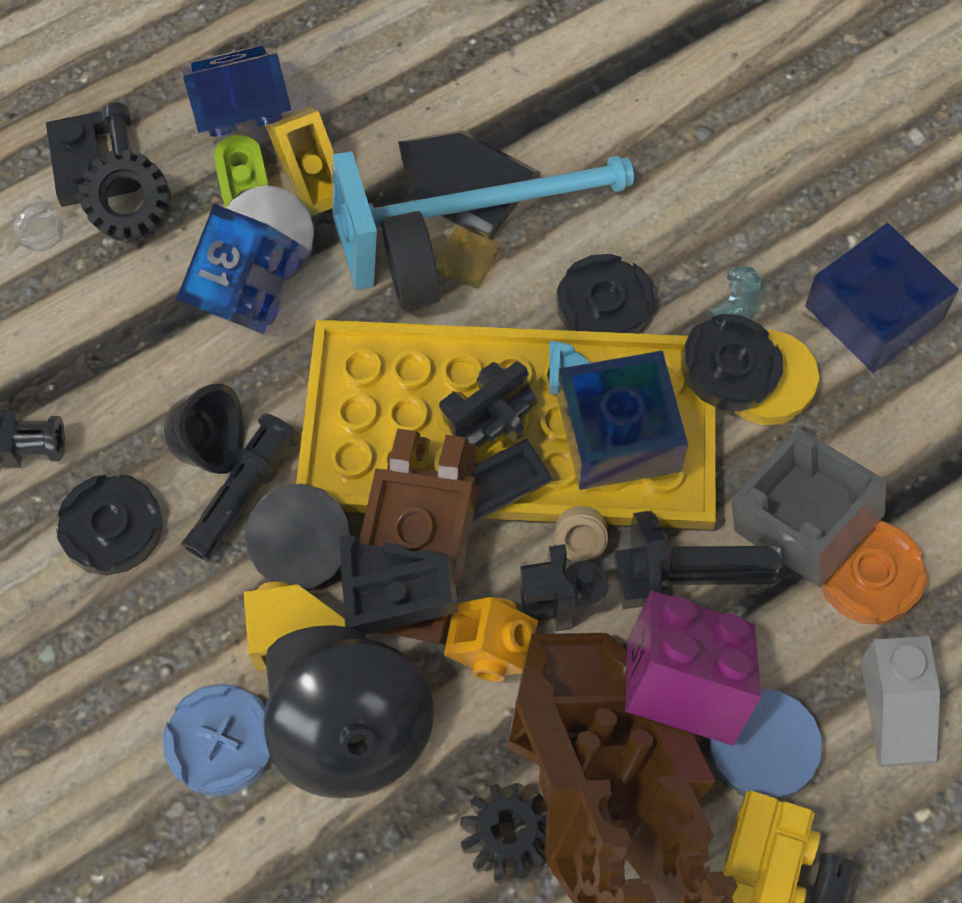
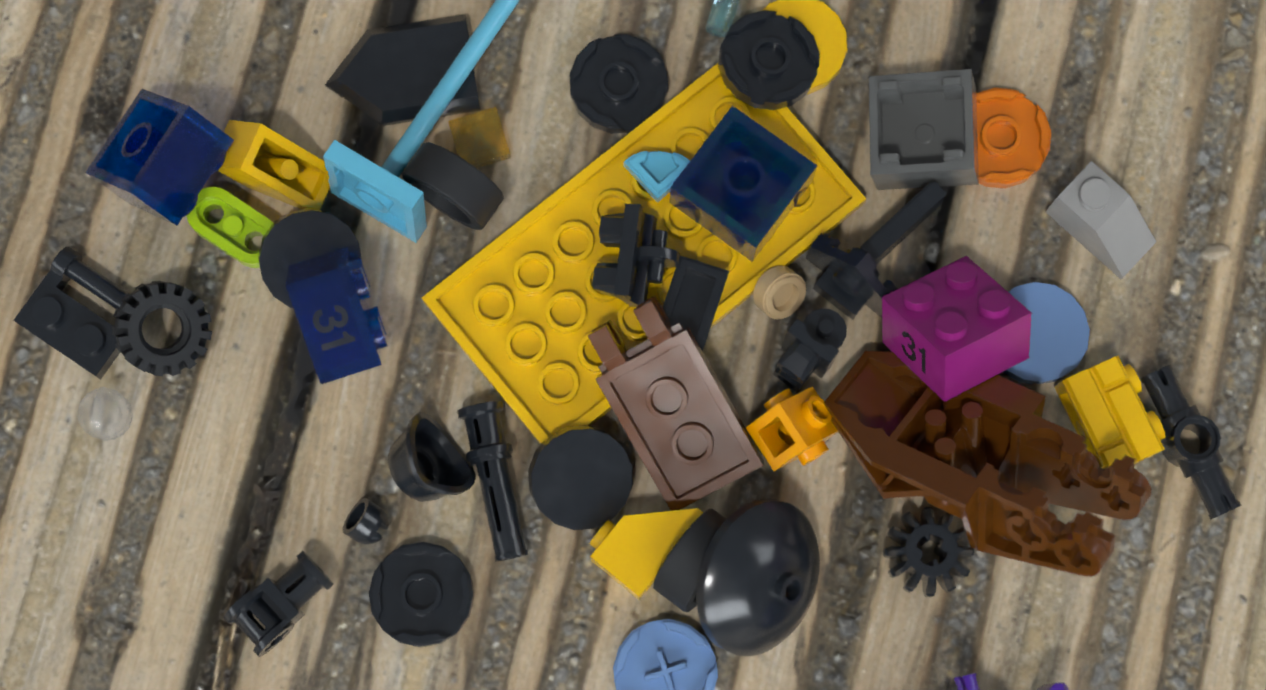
camera: 45 degrees left, 15 degrees up
black wing [339,535,458,635] -> none
none -> black hinge [343,498,389,545]

